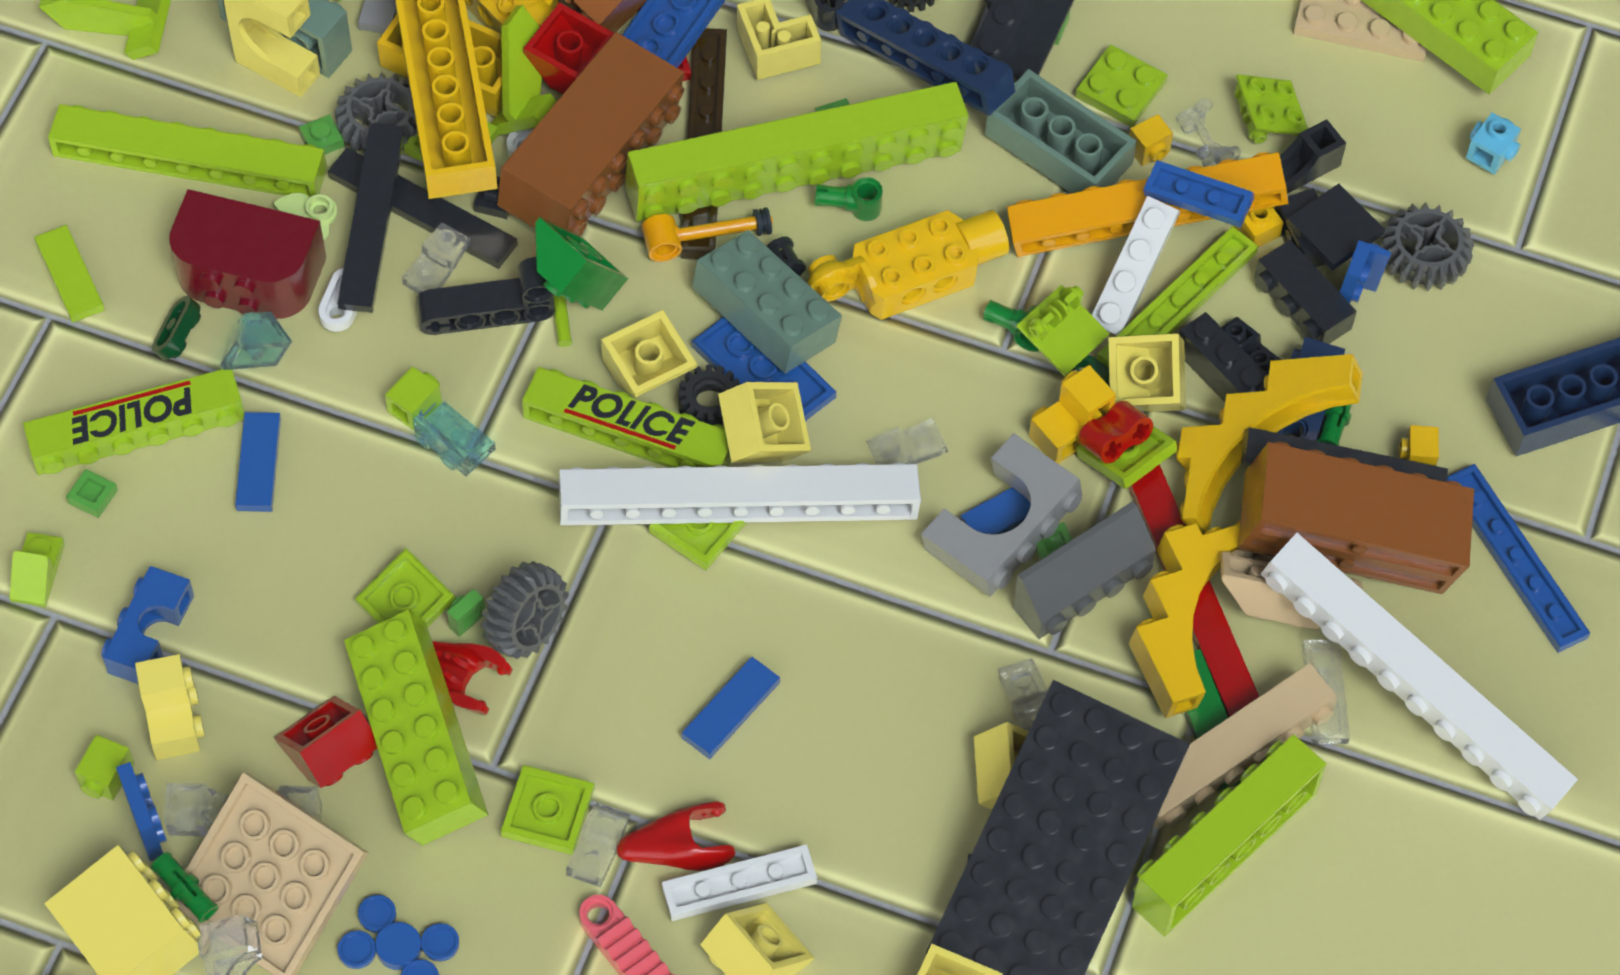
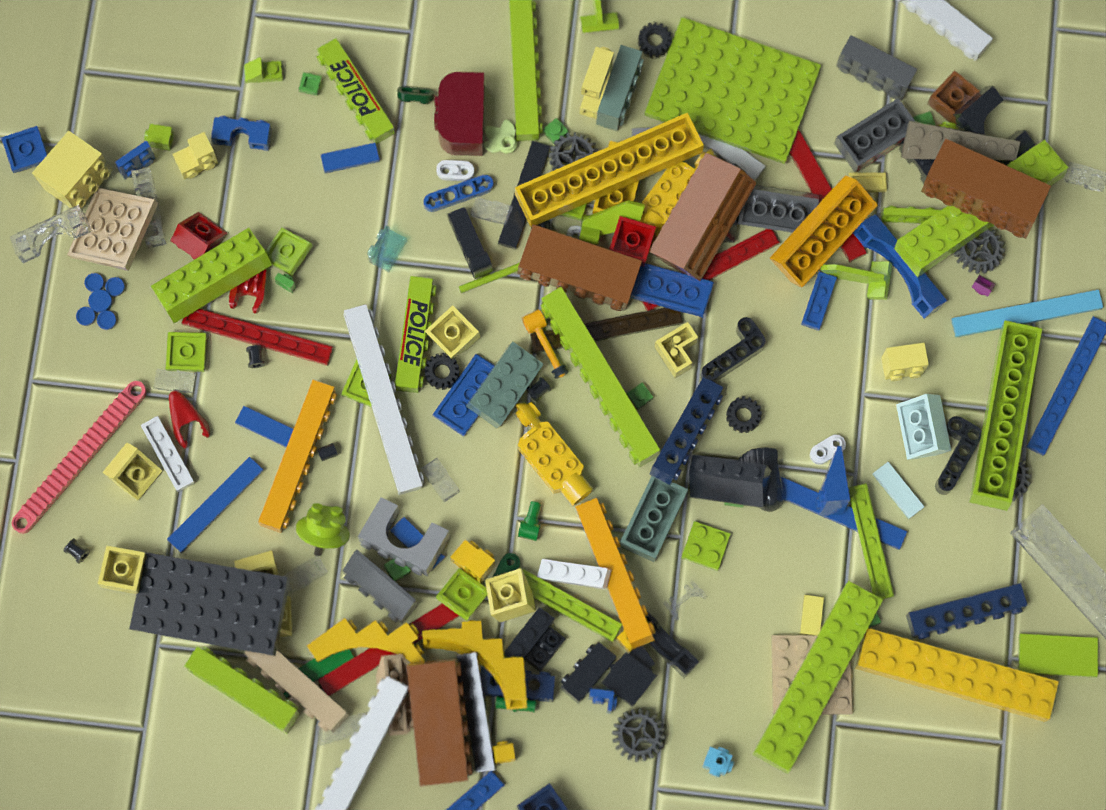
camera: 75 degrees right, 15 degrees up
lime tile [34,224,105,323] -> none
green pin [151,852,219,923] -> none
clear light blue slope [220,312,292,370] -> none
black tile [337,123,405,313] -> none
lime brick [385,366,442,431] -> none
dark grey gear [481,561,569,659] -> none
green slope [535,217,628,311] -> none
light yellow brick [718,382,811,463] -> none
green pin [815,177,883,221] -> none
lime hinge [1016,284,1110,376] -> none
red axle [1079,401,1153,464] -> none
yellow plate [1129,114,1173,166] -> none
blue plate [1143,160,1254,228] -> none
lime hinge [1234,74,1308,144] -> none
none -> blue tile [167,457,264,553]
none -> red tile [182,309,333,366]
none -> black bush [246,345,265,369]
none -> light orange brick [258,380,337,533]
none -> lime piece [296,503,350,556]
none -> black hinge [317,443,338,462]
none -> blue beam [423,175,493,212]

